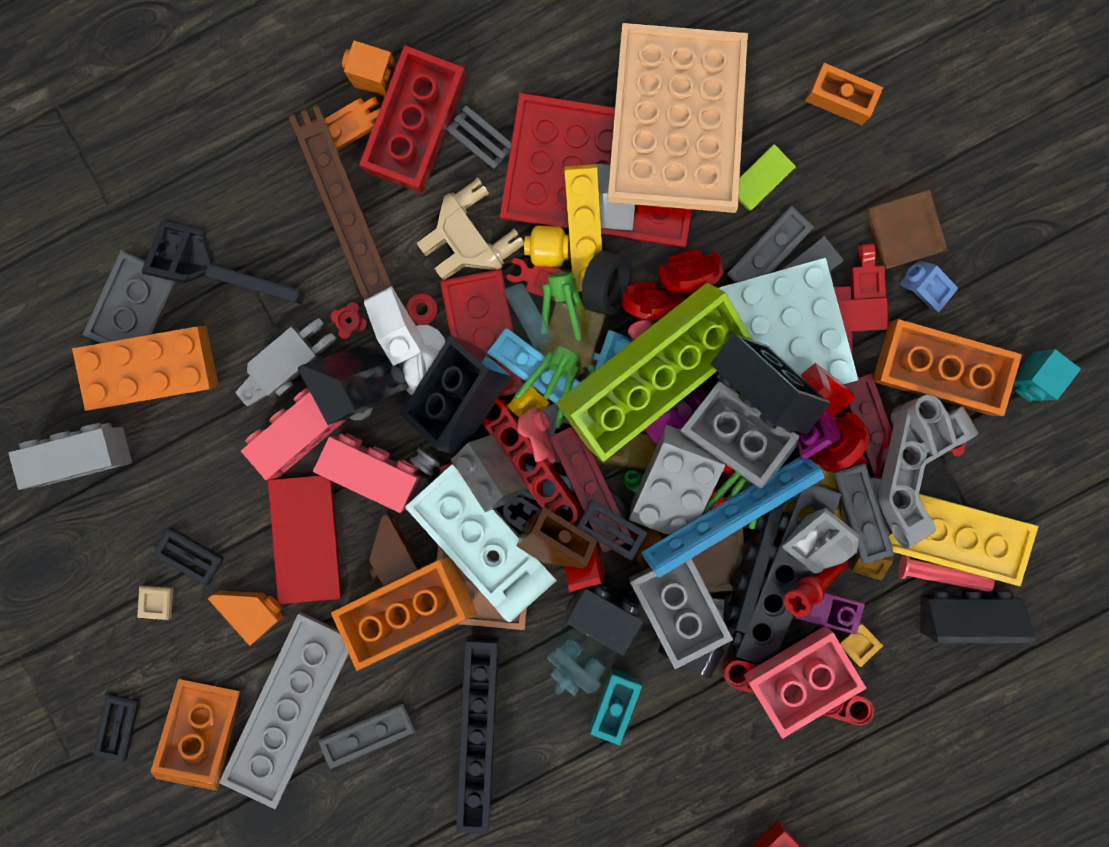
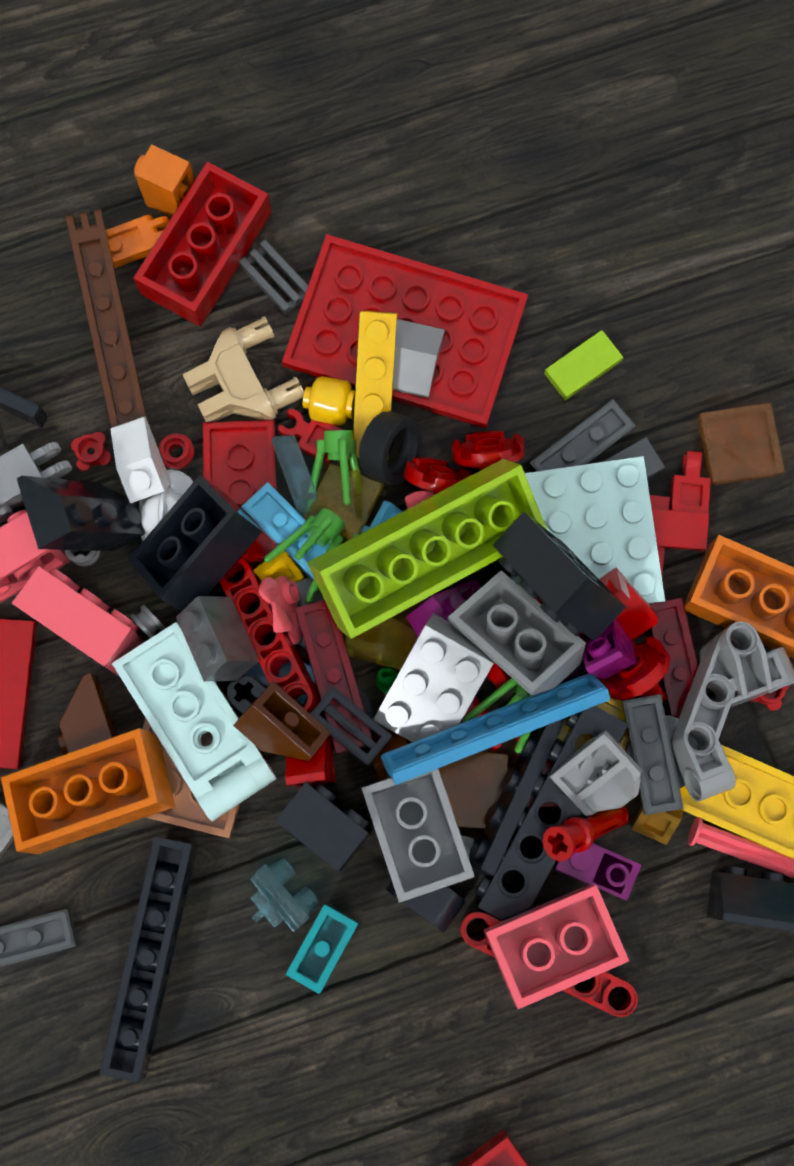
camera: 10 degrees right, 10 degrees down
light nougat plate [607,23,748,213] -> none
orange brick [805,63,883,125] -> none
pearl gold plate [838,622,883,667] -> none
medium blue bracket [900,260,958,313] -> none

